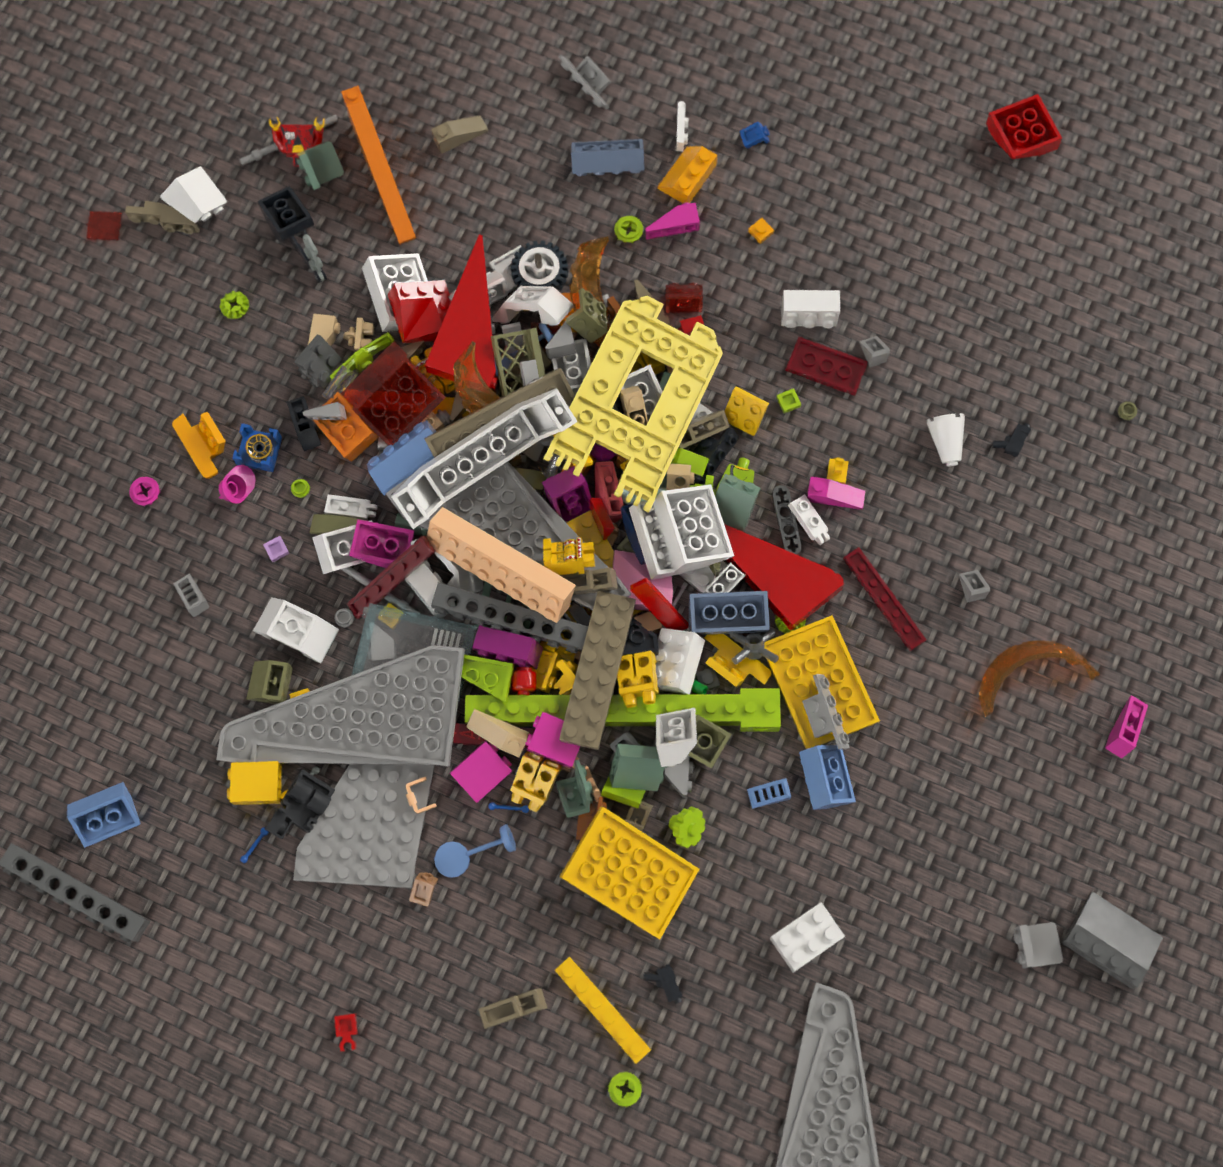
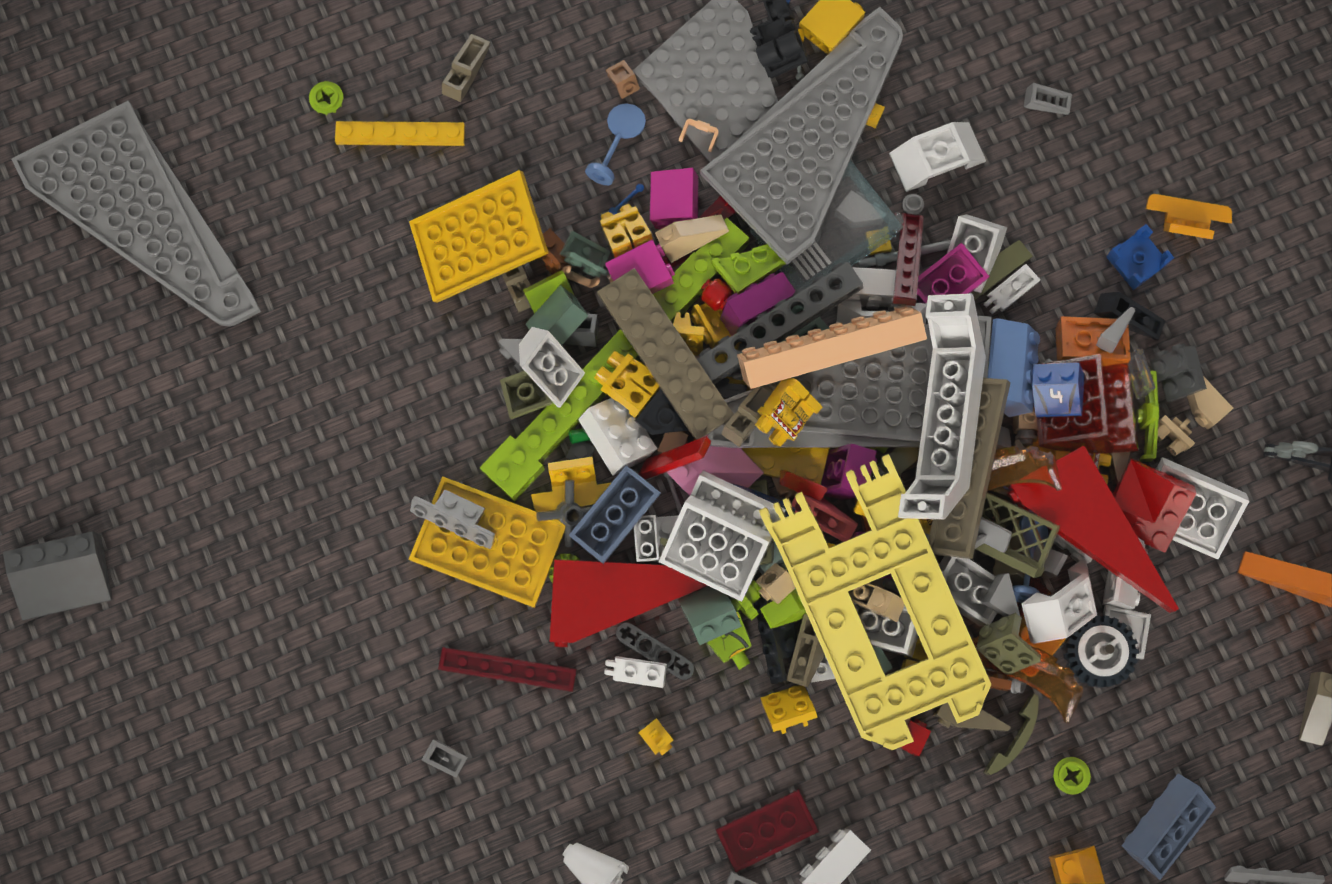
camera: 130 degrees right, 5 degrees up
dark pink gear [129,477,160,507] -> none
dark pink piece [218,465,256,504] -> none
lime gear [220,290,249,319] -> none
dark grey wheel [246,434,274,463] -> none
olive slope [246,660,293,704] -> none
lavender plate [263,536,290,562] -> none
lime plate [291,479,310,498] -> none
black piece [643,964,683,1005] -> none
dark pink slope [645,202,700,240] -> none
clear red slope [665,283,703,313] -> none
lime plant [669,807,705,848] -> none
medium blue slope [747,778,791,809] -> none
white brick [770,902,845,973] -> none
lime plate [776,388,801,414] -> none
medium blue slope [799,745,856,810] -> none
dark pink slope [807,477,865,510] -> none
clear orange windscreen [978,640,1100,716] -> none
light grey bracket [1014,922,1063,969] -> none
dark pink slope [1105,695,1148,758] -> none
none -> olive slope [983,694,1039,775]
none -> slope [1032,363,1084,417]

